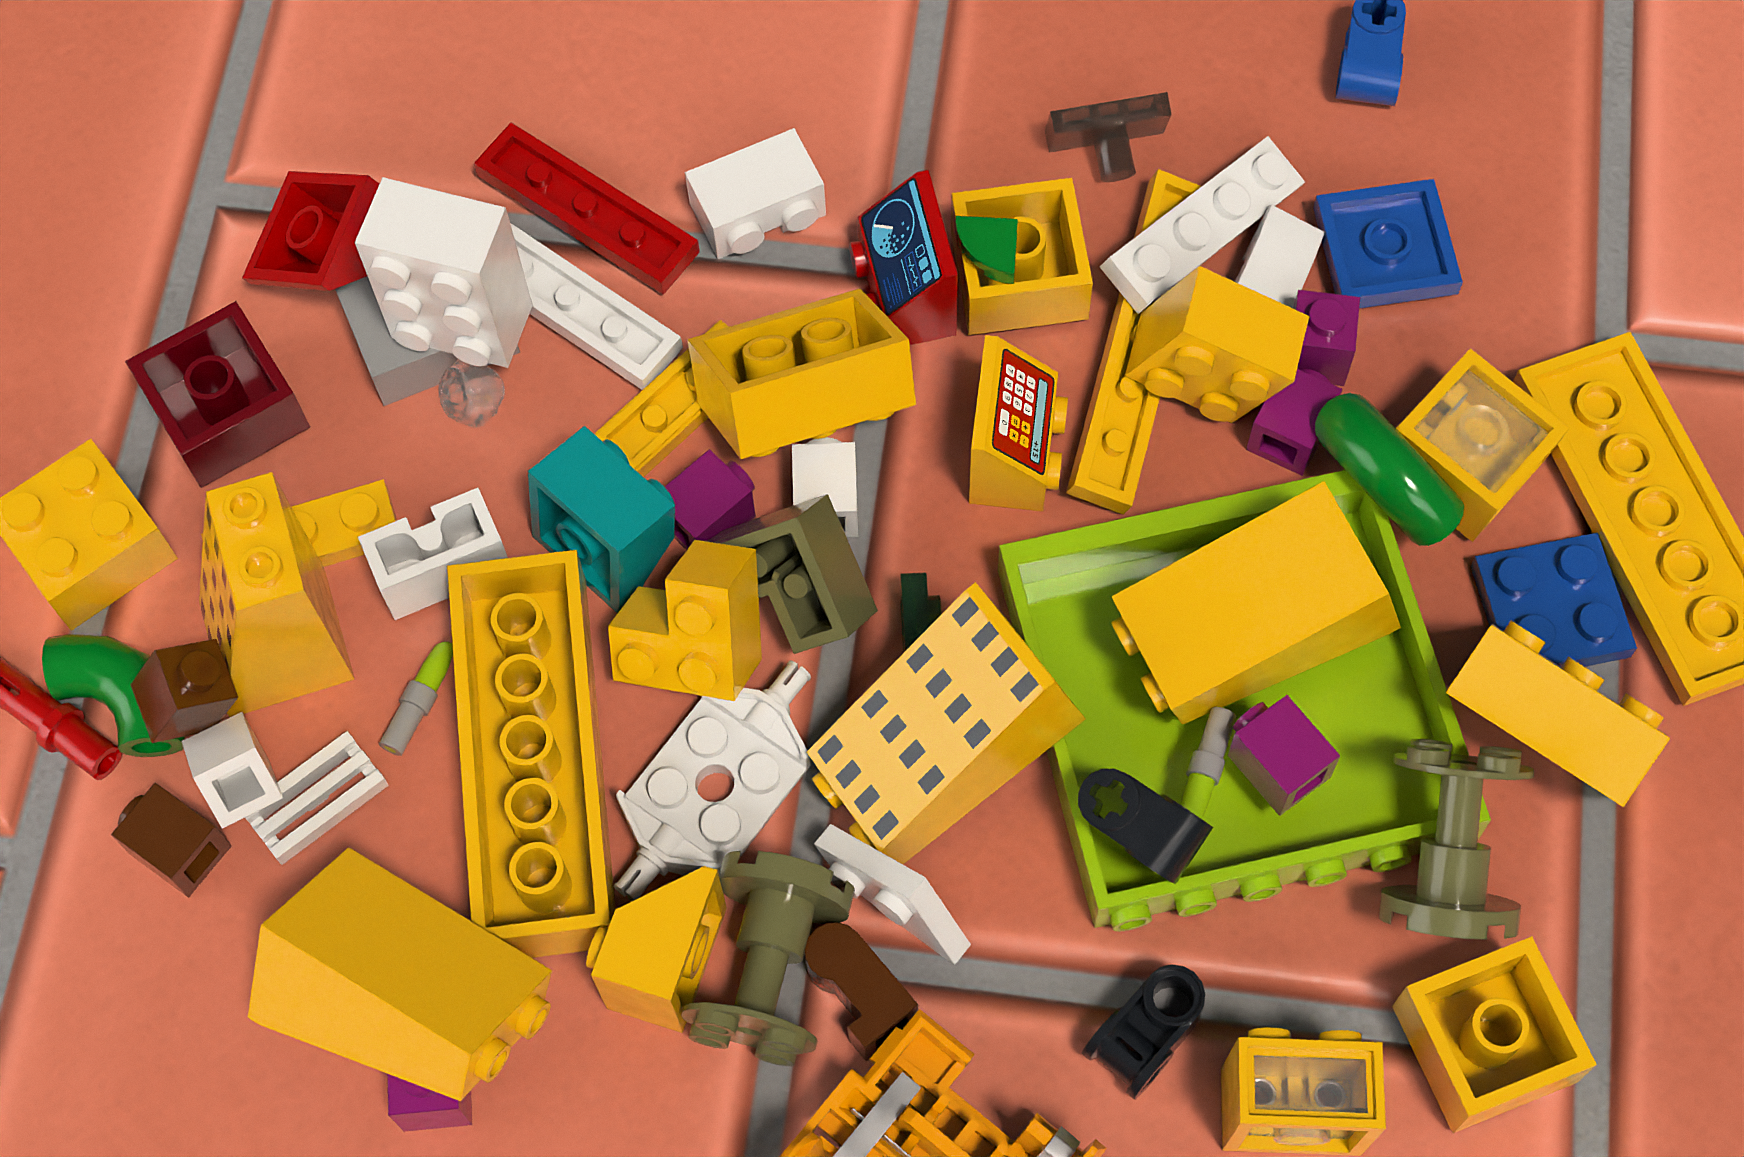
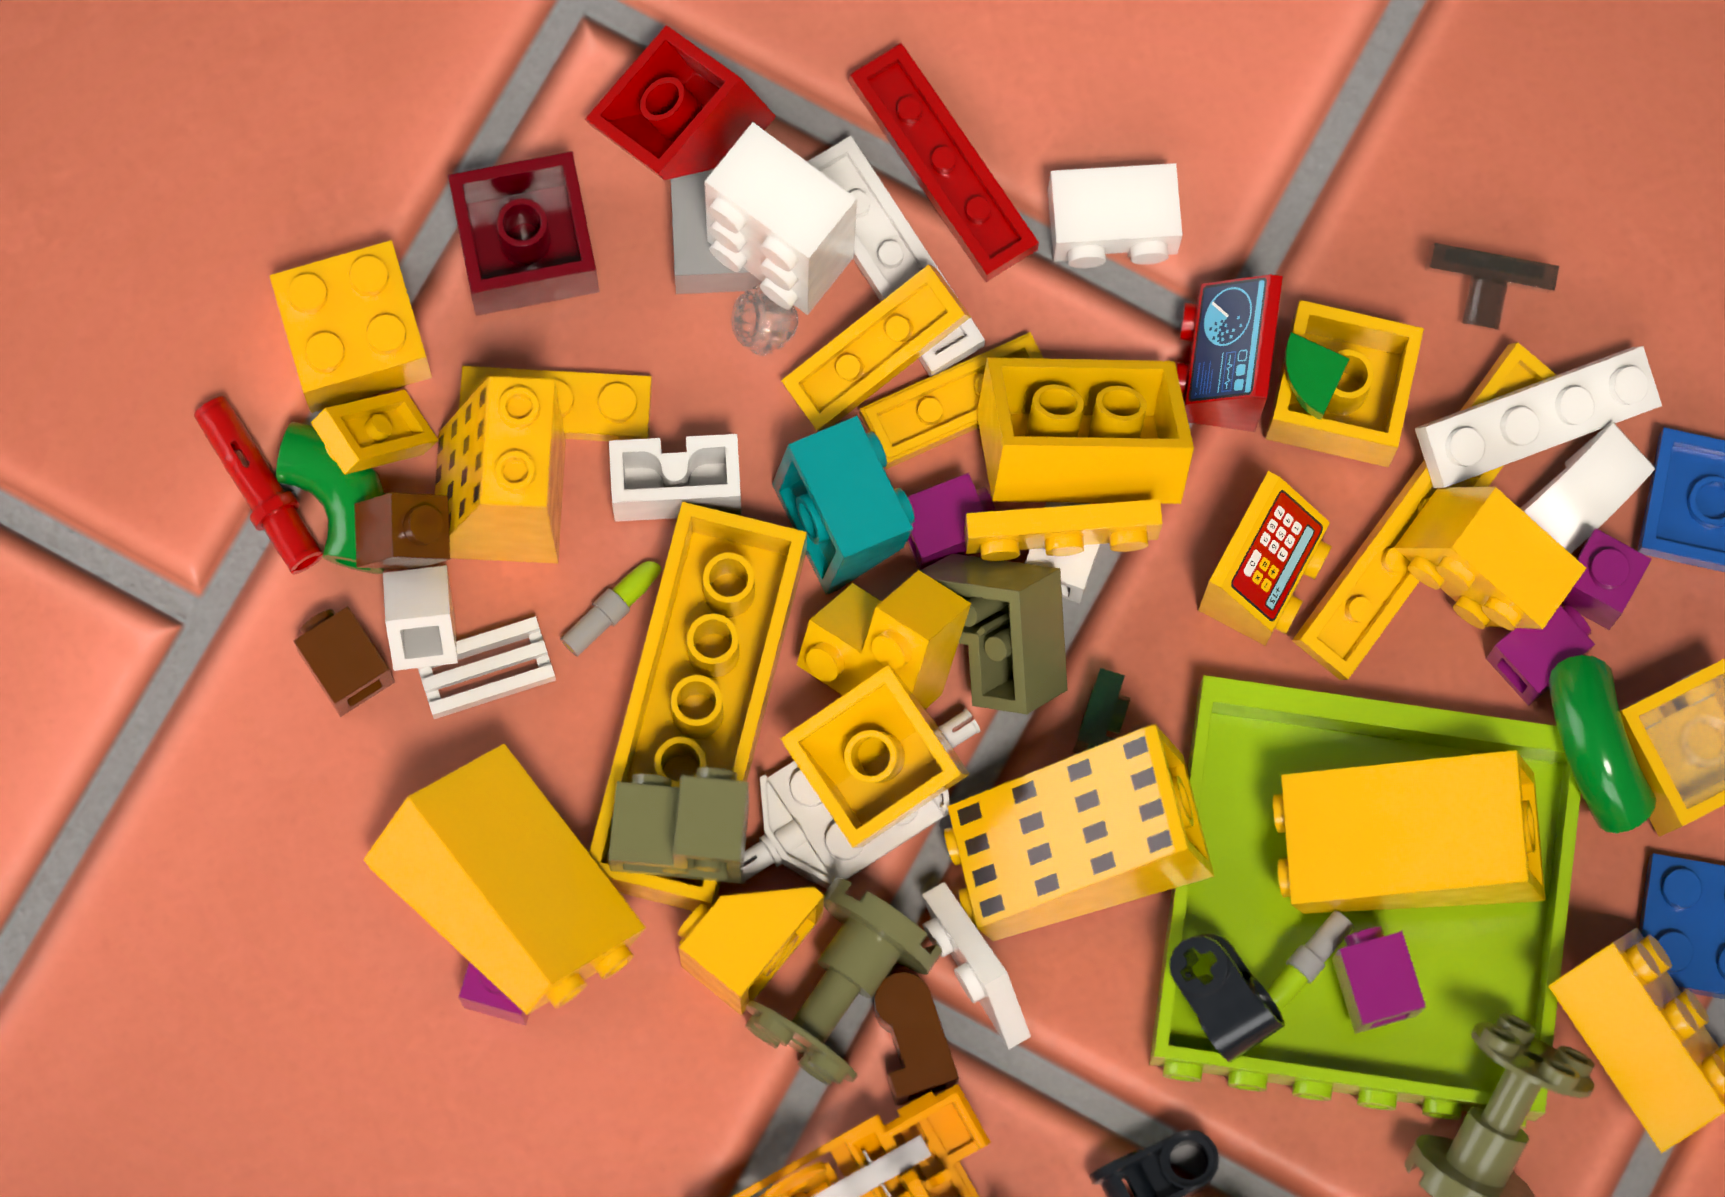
camera: 15 degrees right, 10 degrees up
none -> yellow plate [311,389,439,475]
none -> olive brick [608,768,749,884]
none -> yellow slope [780,665,970,848]
none -> yellow plate [781,264,971,431]
none -> yellow plate [964,499,1163,561]

